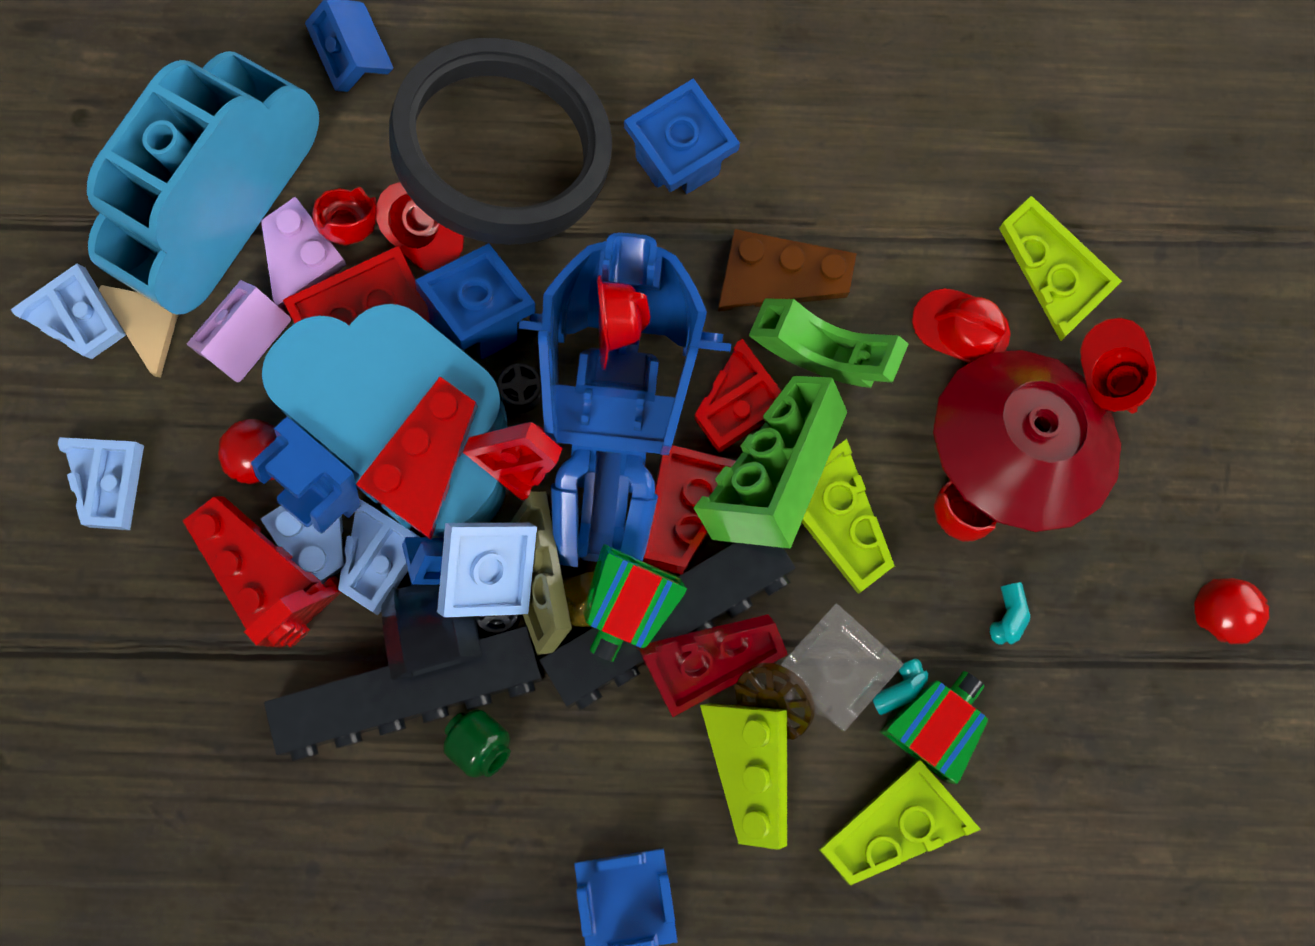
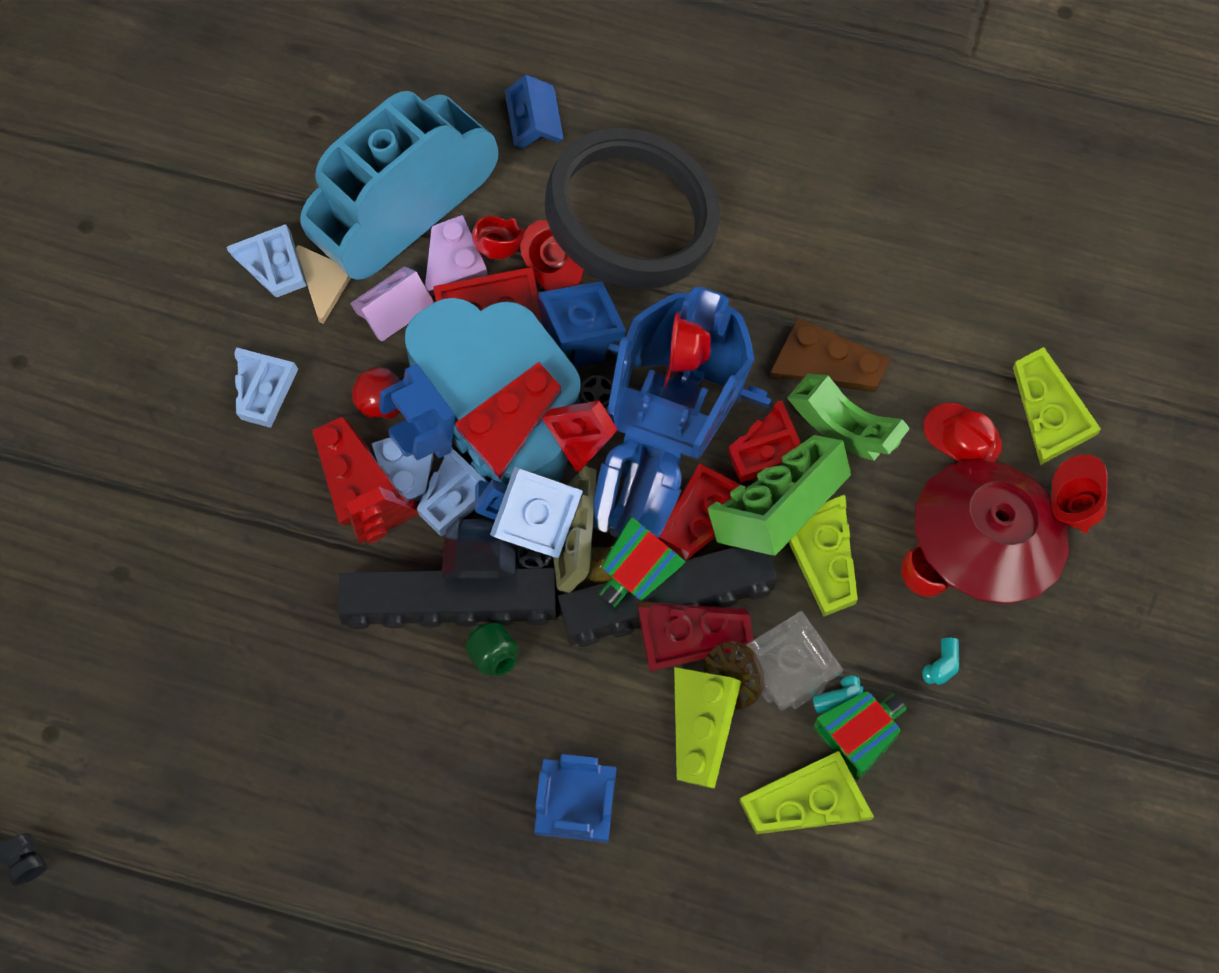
camera: 20 degrees right, 10 degrees down
blue panel [624,78,740,194] -> none
red hair [1194,578,1269,644] -> none

